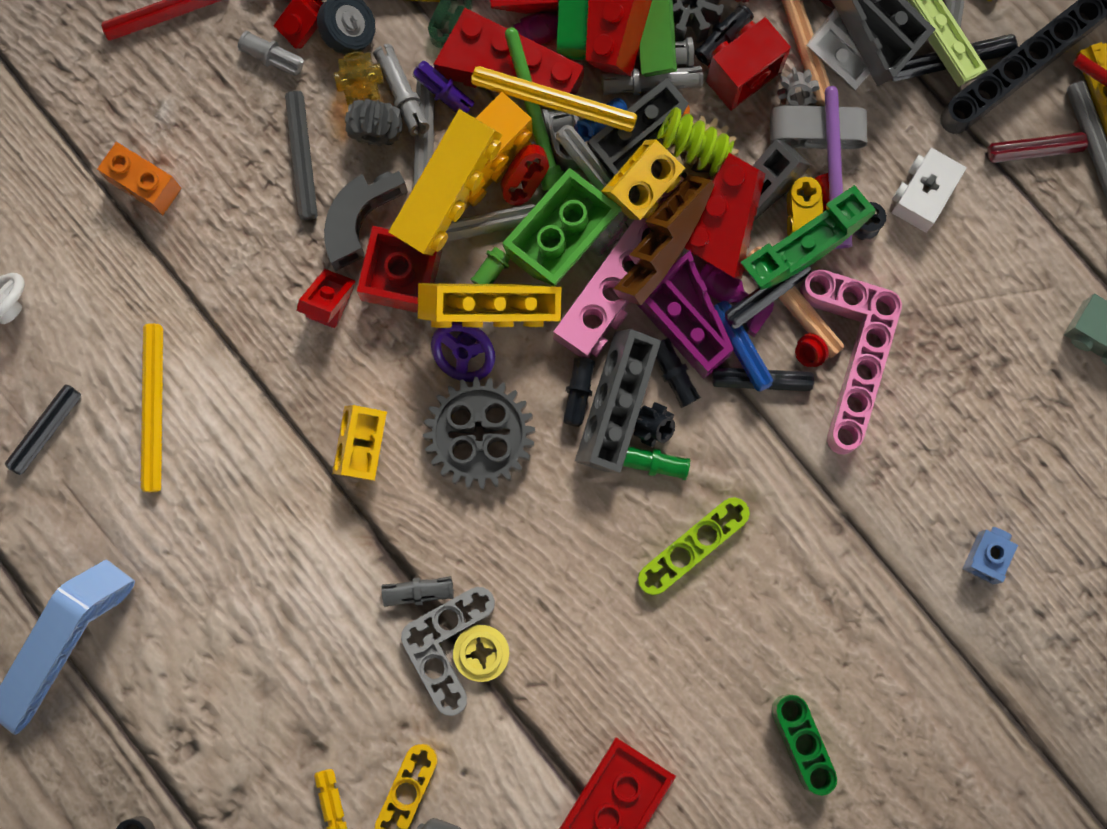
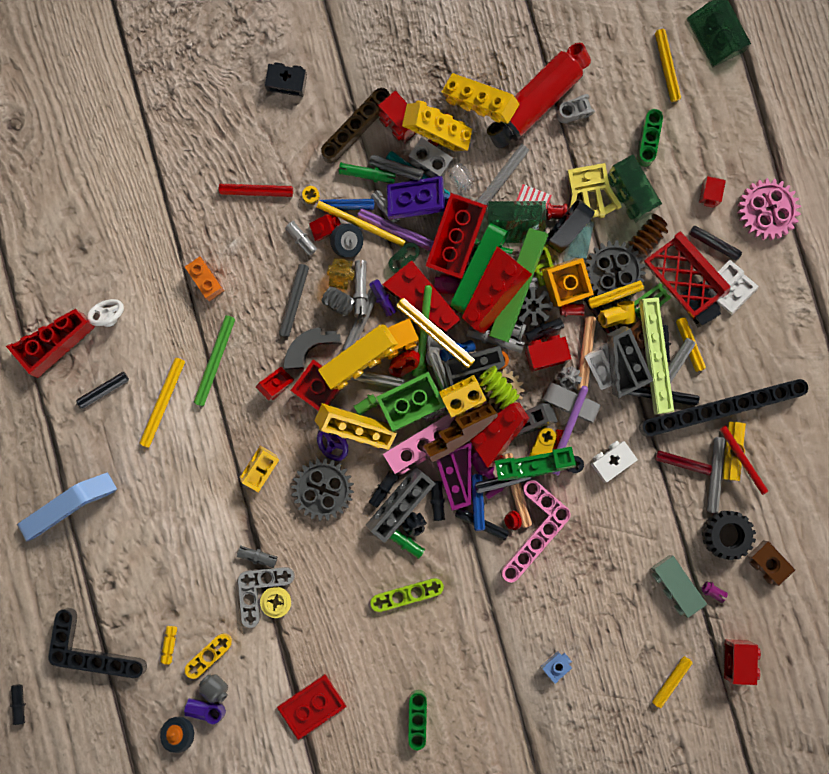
camera: 25 degrees right, 5 degrees up
none -> bright green axle [194,315,235,406]

